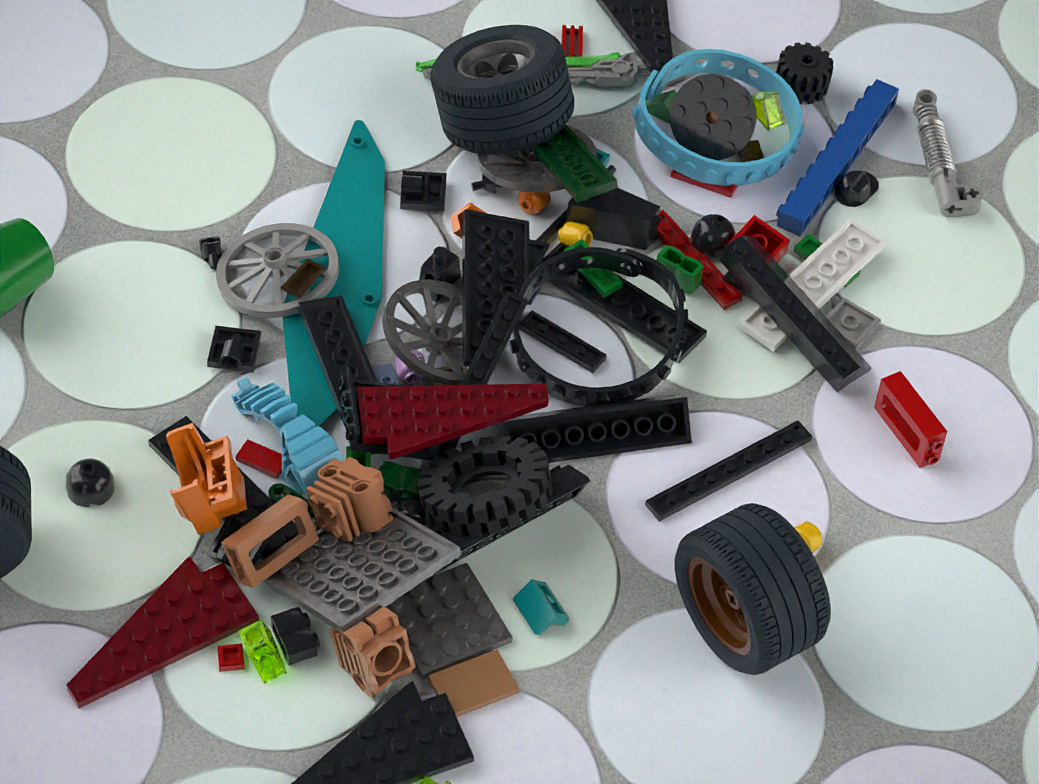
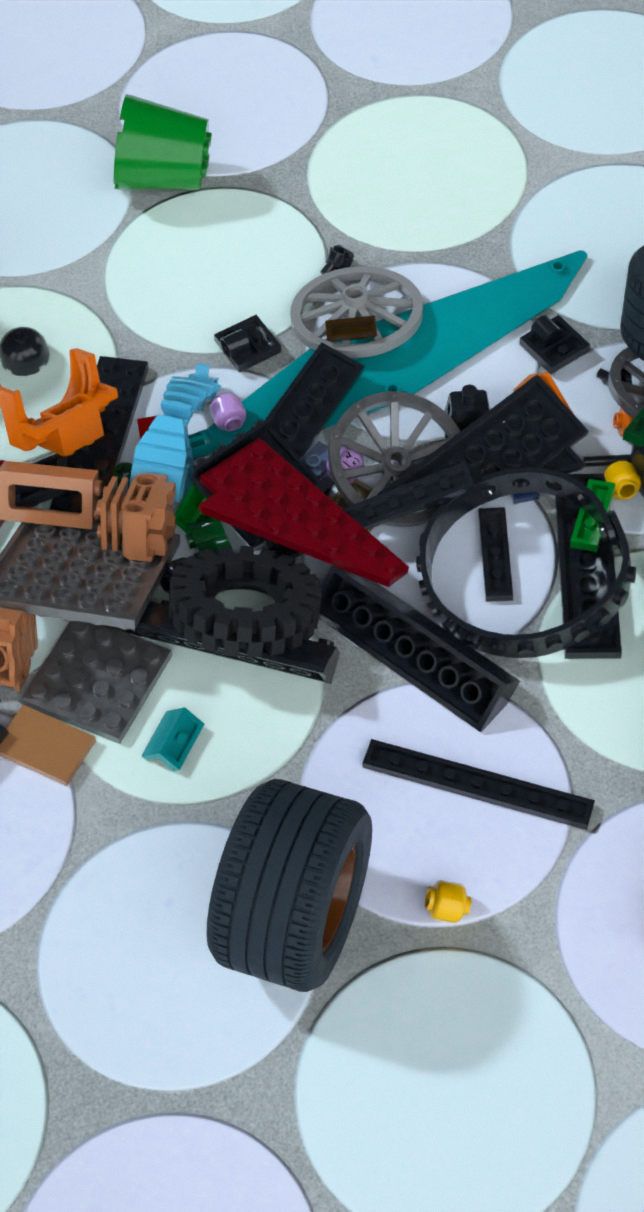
camera: 60 degrees right, 5 degrees up
none -> lavender head [209,393,247,432]

